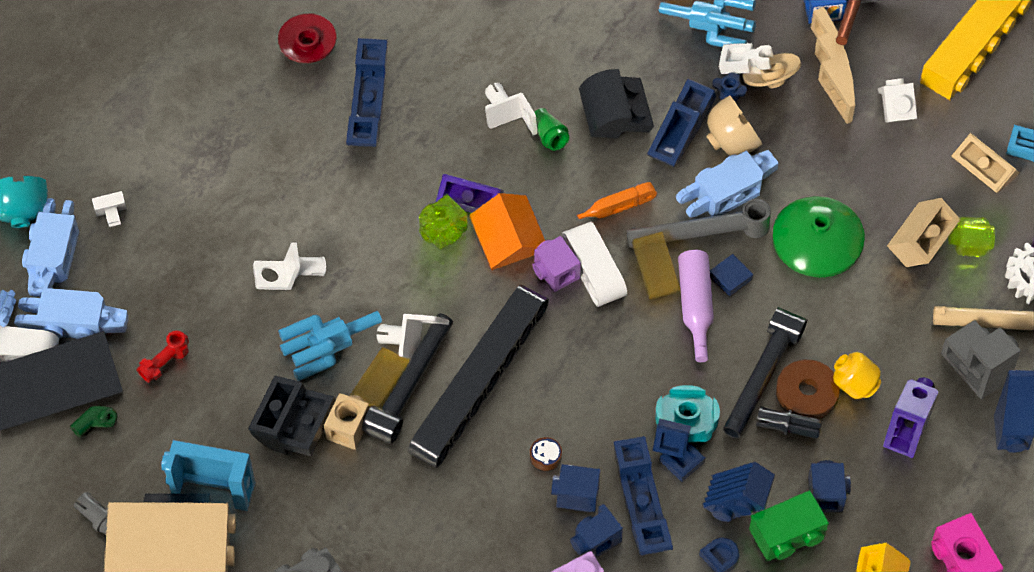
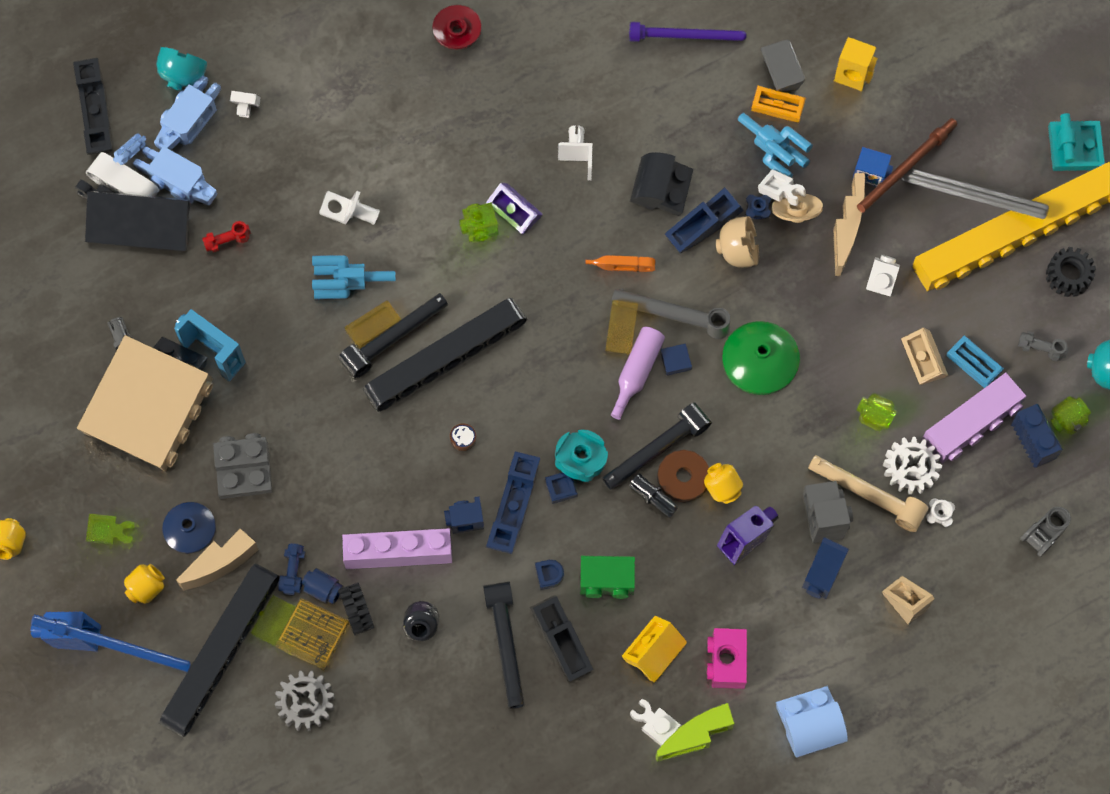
camera: 25 degrees right, 10 degrees up
dark green arm [69,406,118,437] -> none
black brick [248,375,336,456] -> none
tan brick [324,393,370,450] -> none
dark blue slope [346,38,388,147] -> none
white bracket [377,314,449,359] -> none
orange slope [469,193,546,270] -> none
medium lavender brick [532,236,581,292] -> none
green cone [534,108,569,151] -> none
dark blue brick [551,464,600,512] -> none
white beam [562,222,627,307] -> none
dark blue tile [653,419,691,458] -> none
light blue hinge [676,150,778,218] -> none
dark blue brick [702,462,775,522] -> none
dark blue brick [808,460,851,513] -> none
tan brick [887,198,960,267] -> none

